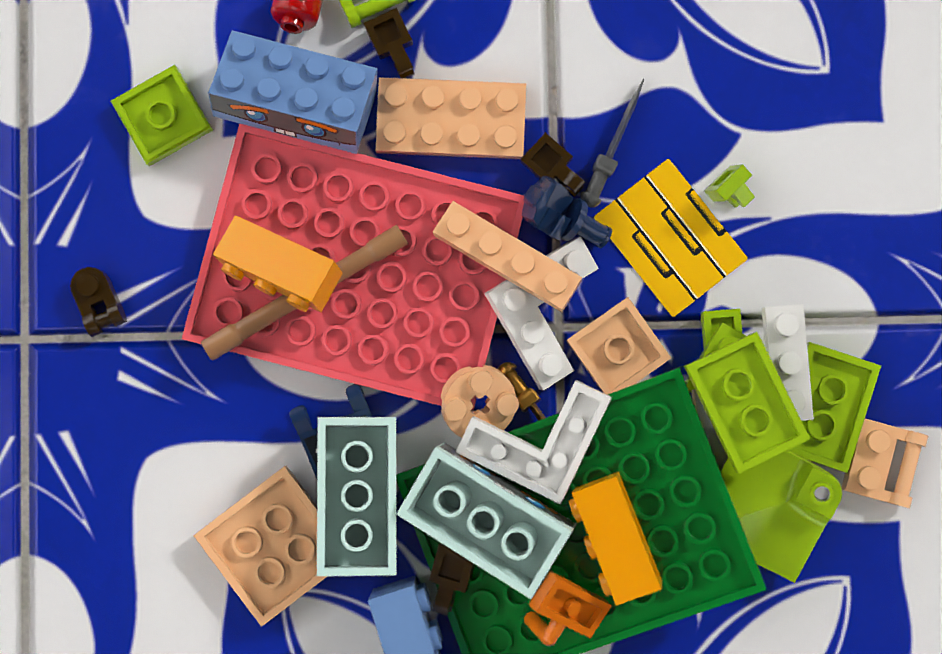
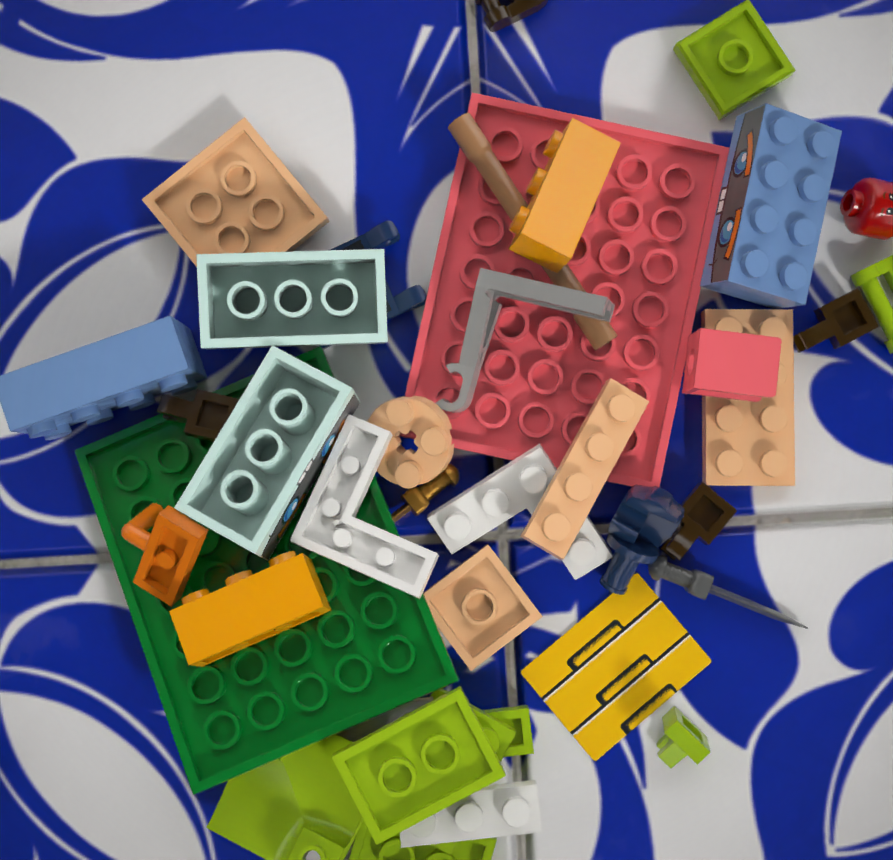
camera: 90 degrees right, 0 degrees up
none -> light grey hinge [436,268,615,413]
none -> coral piece [682,328,782,402]

